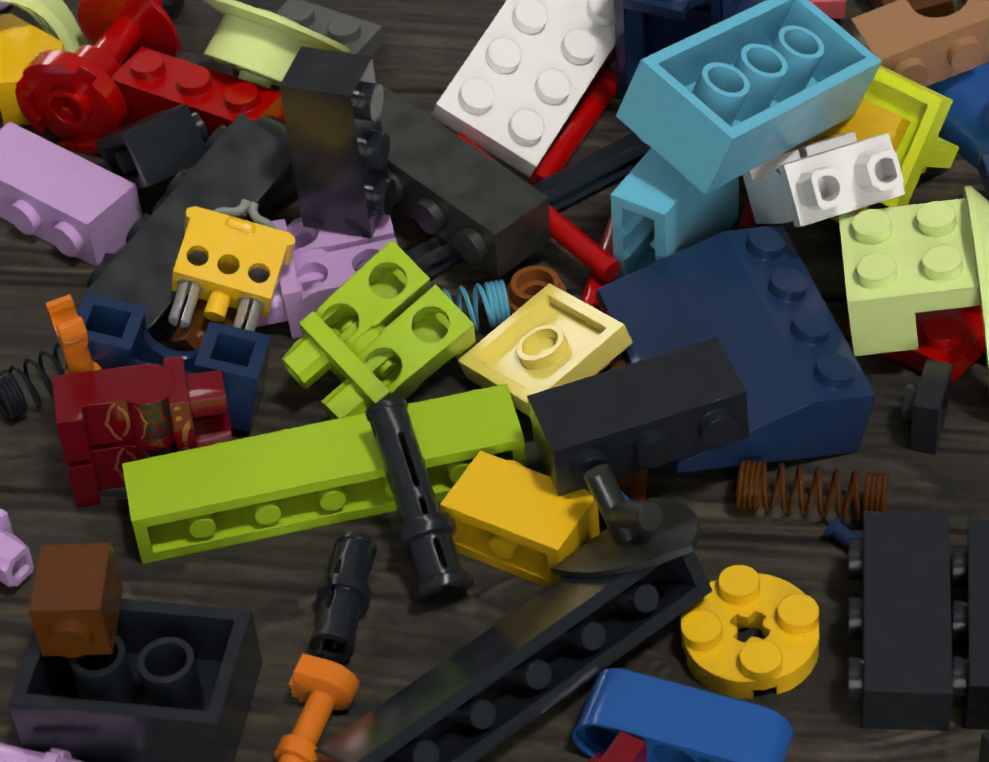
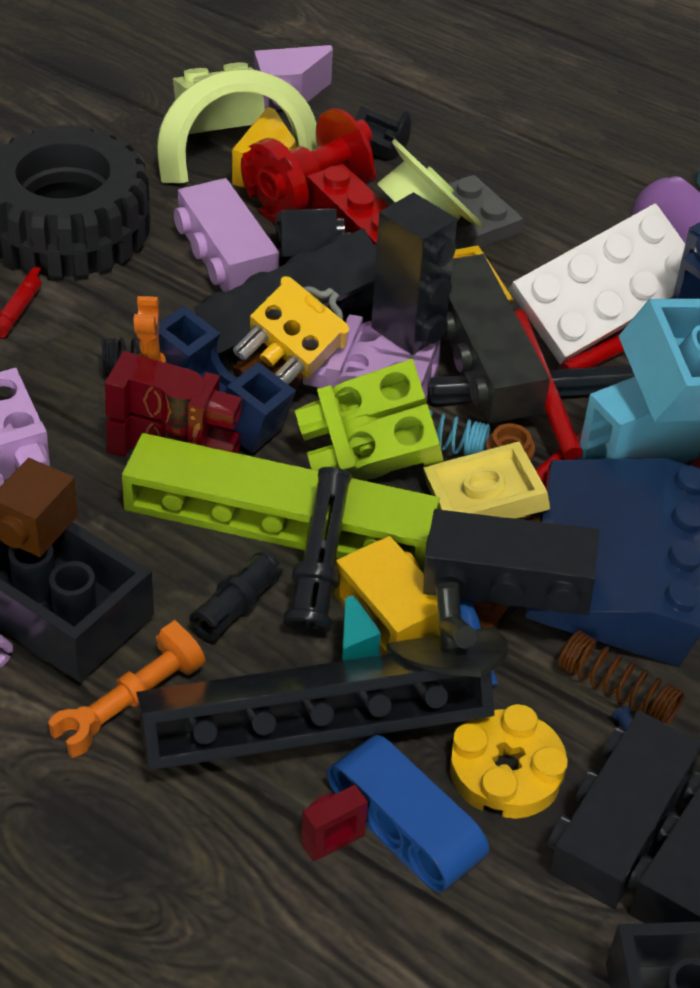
camera: 20 degrees right, 0 degrees up
none -> teal slope [342,595,381,661]

